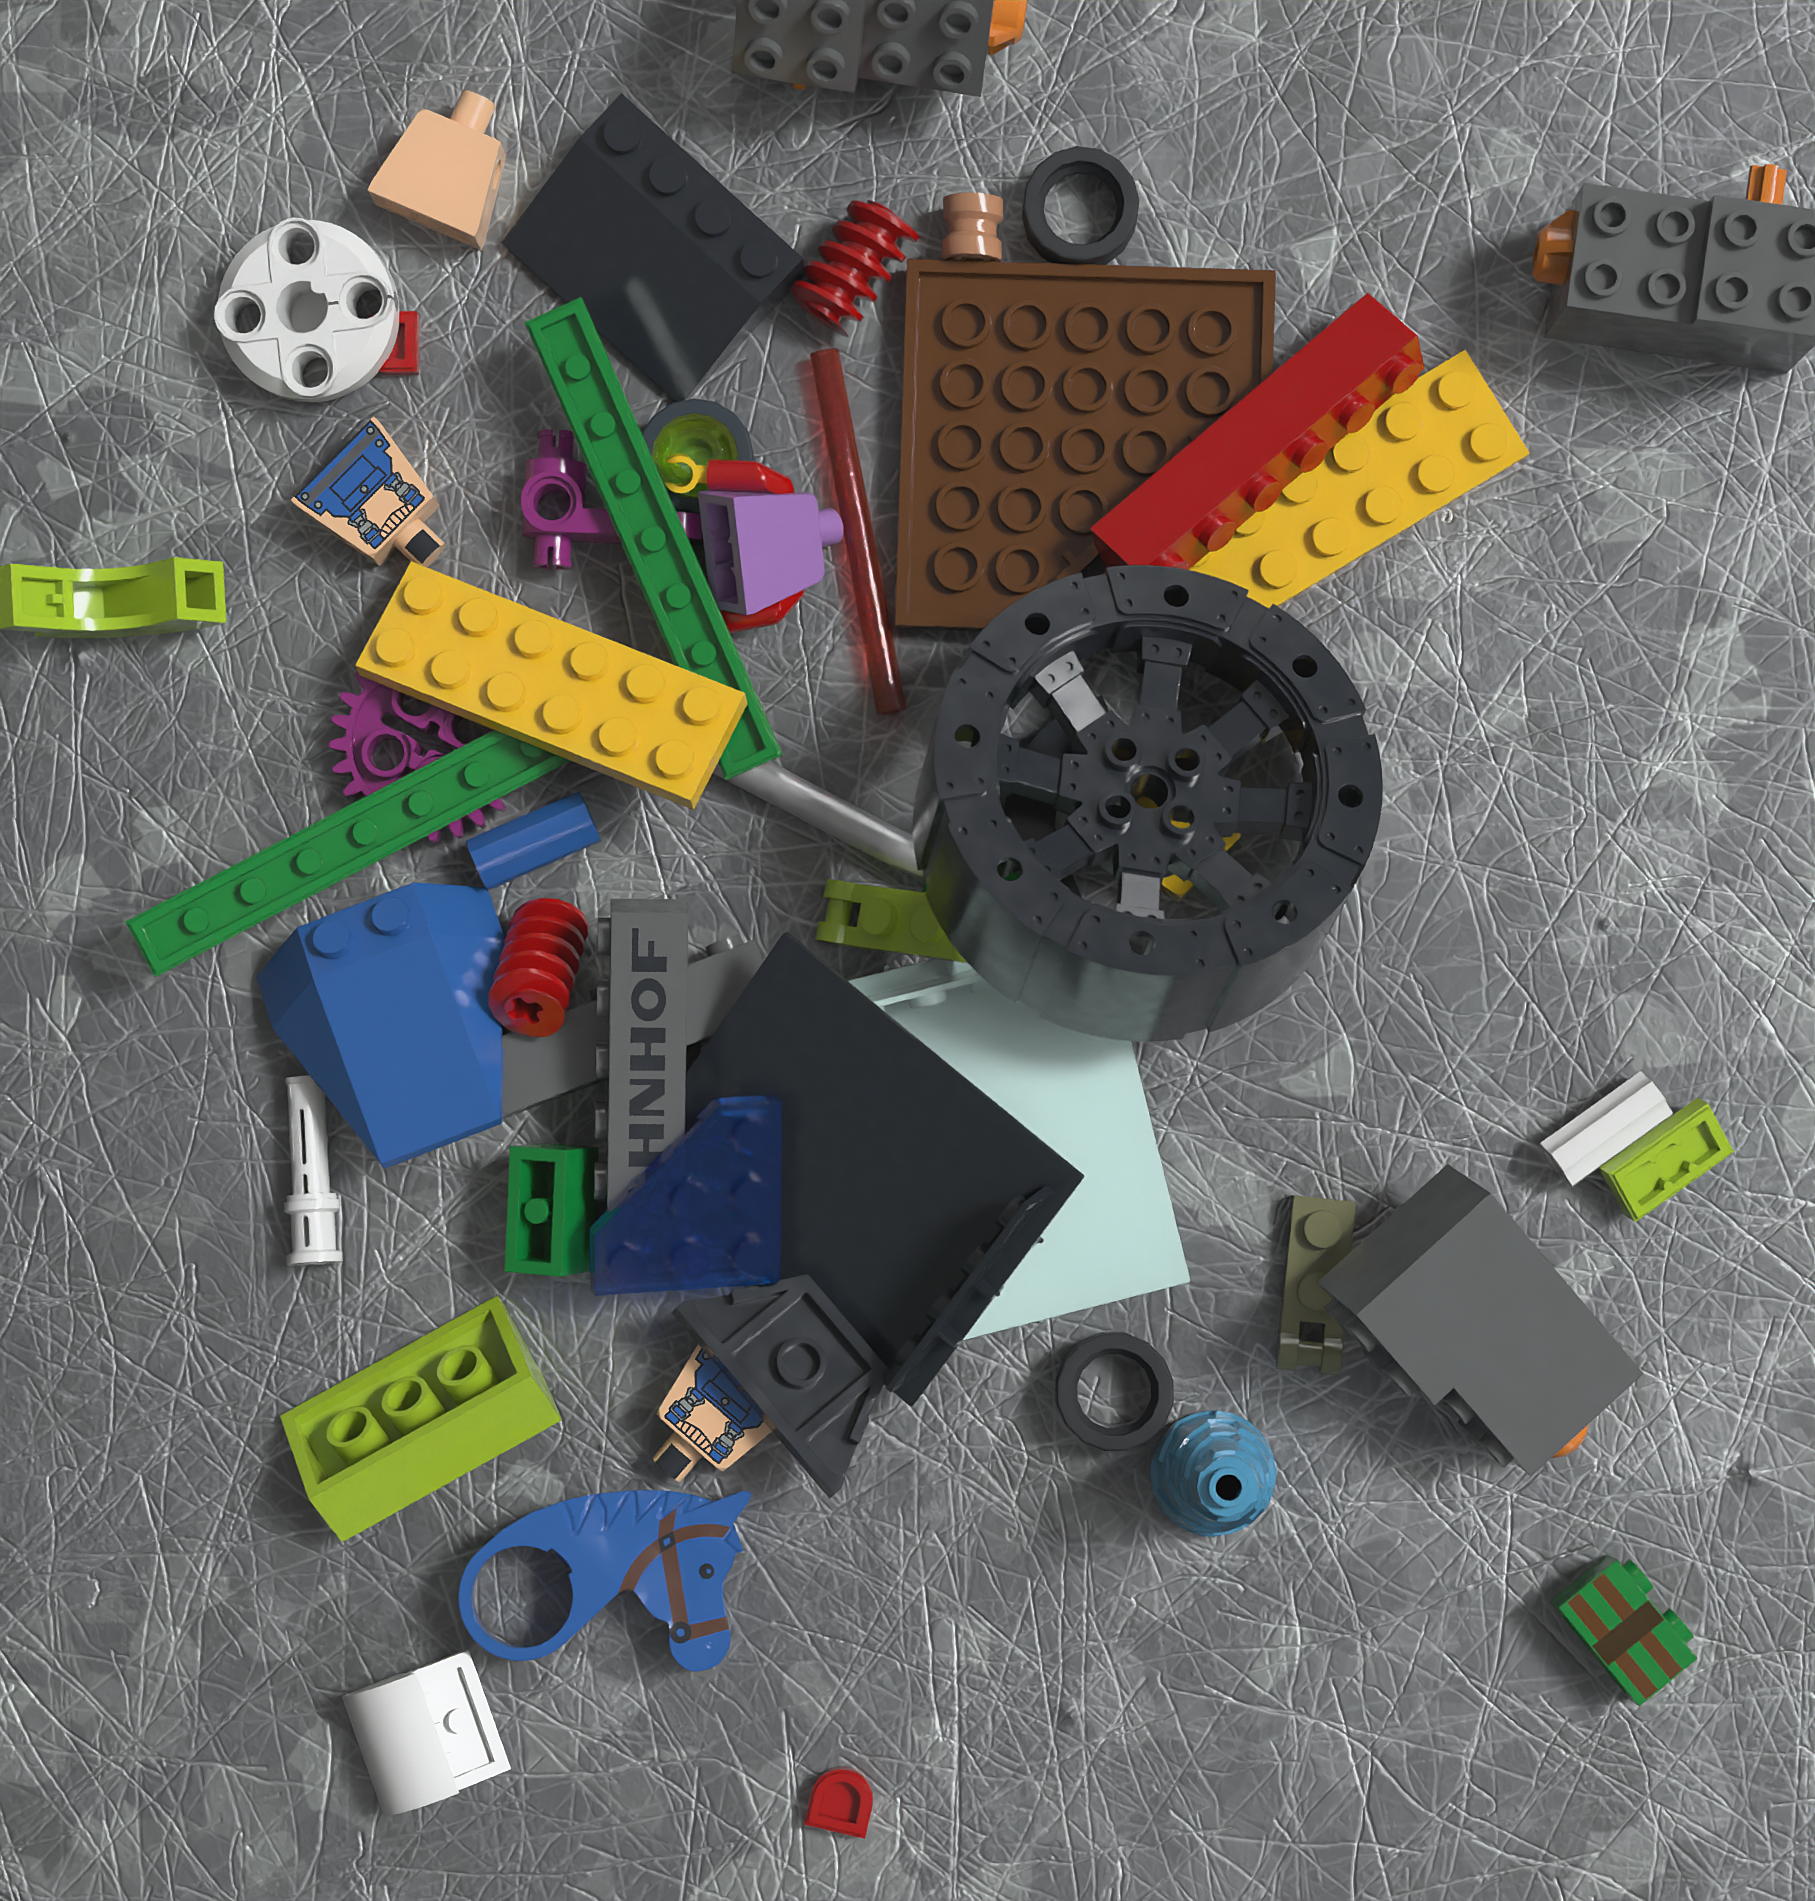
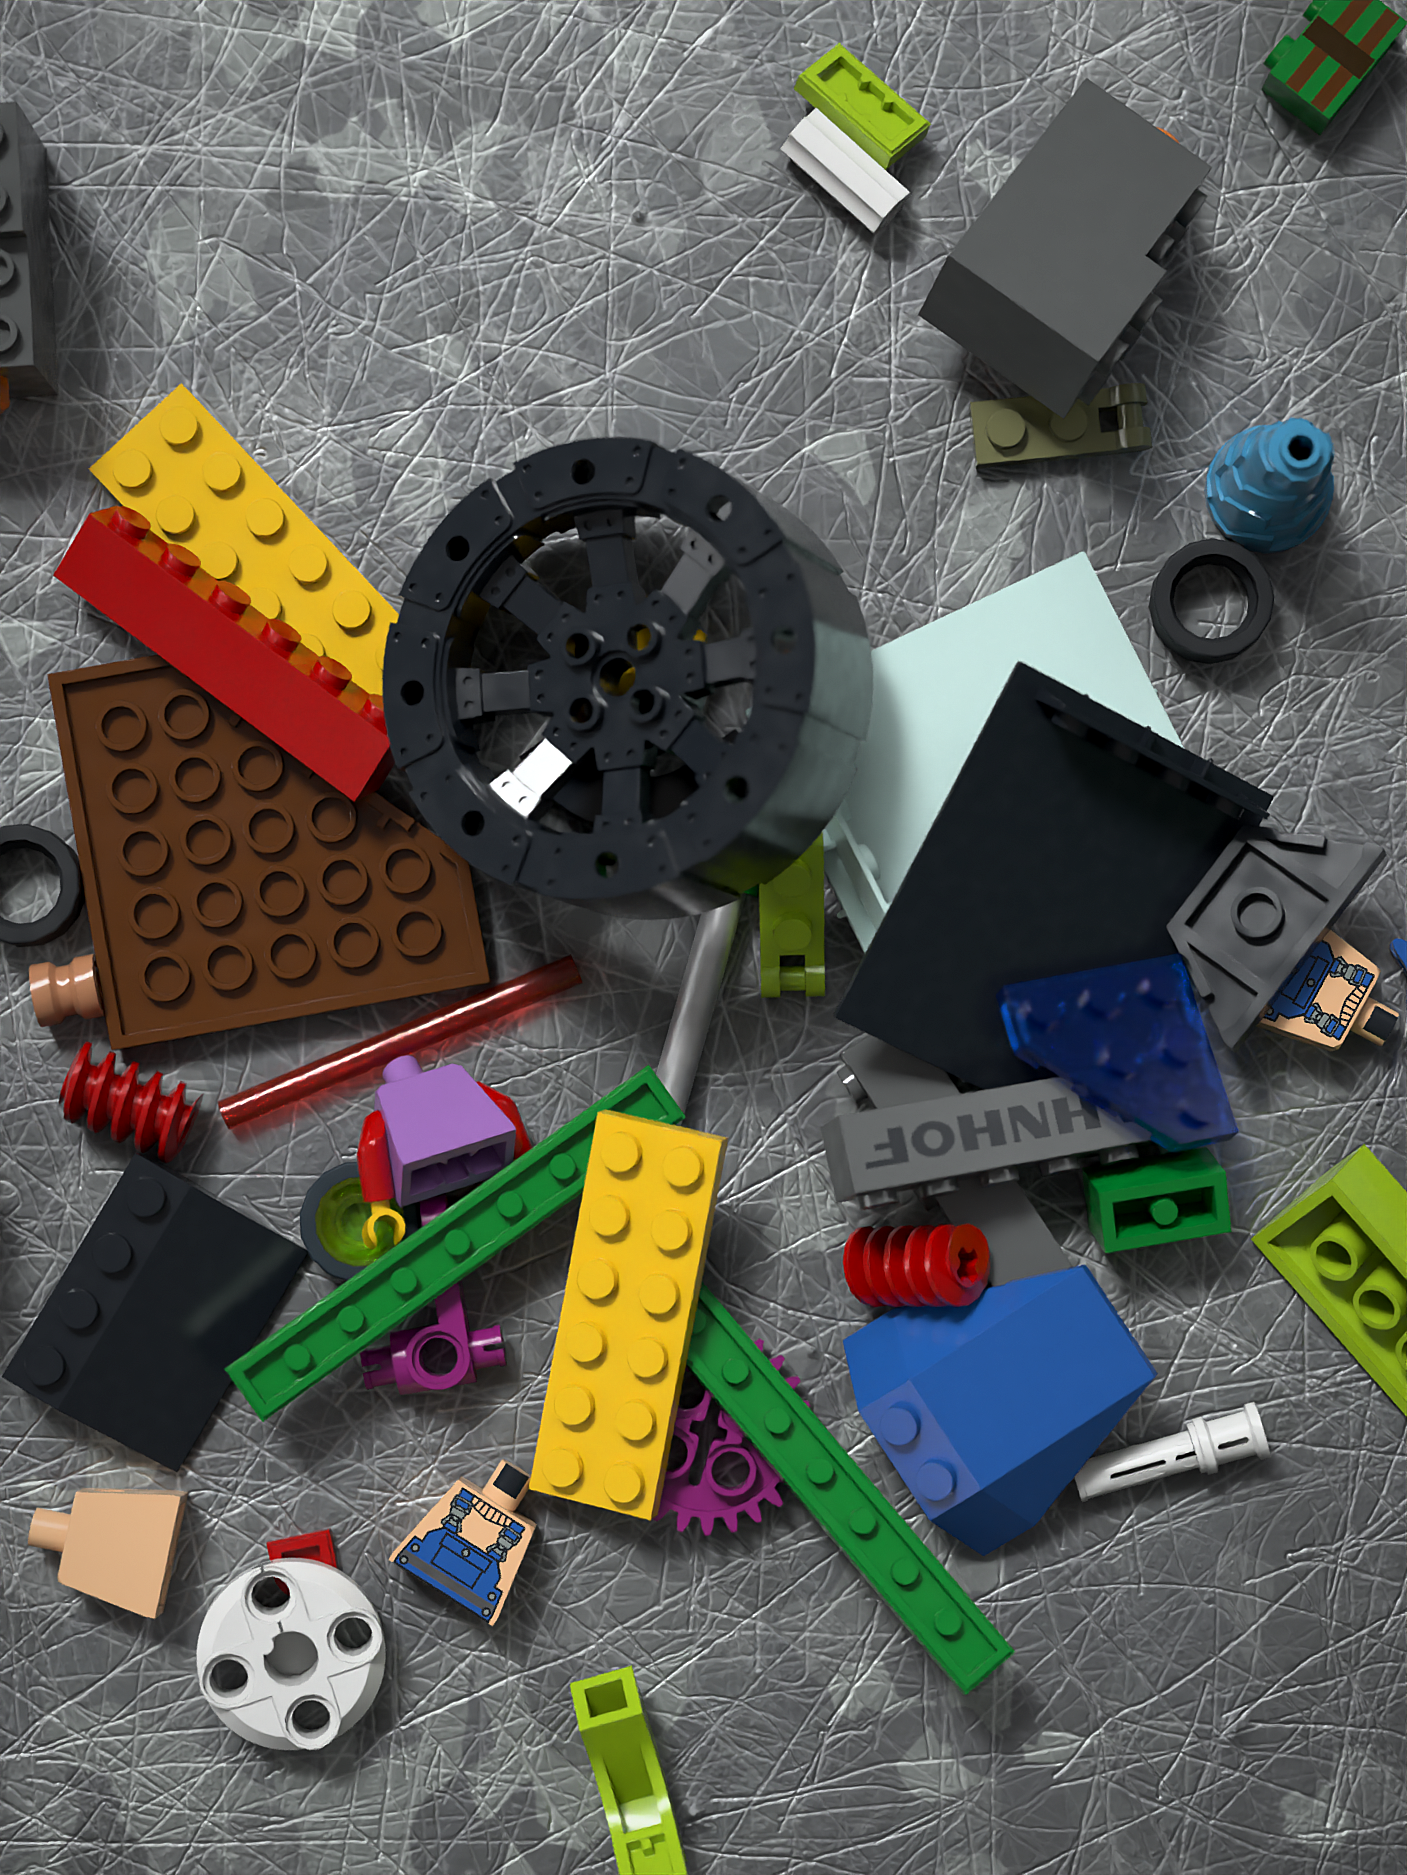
camera: 105 degrees left, 0 degrees up
blue axle [466,791,602,890] -> none

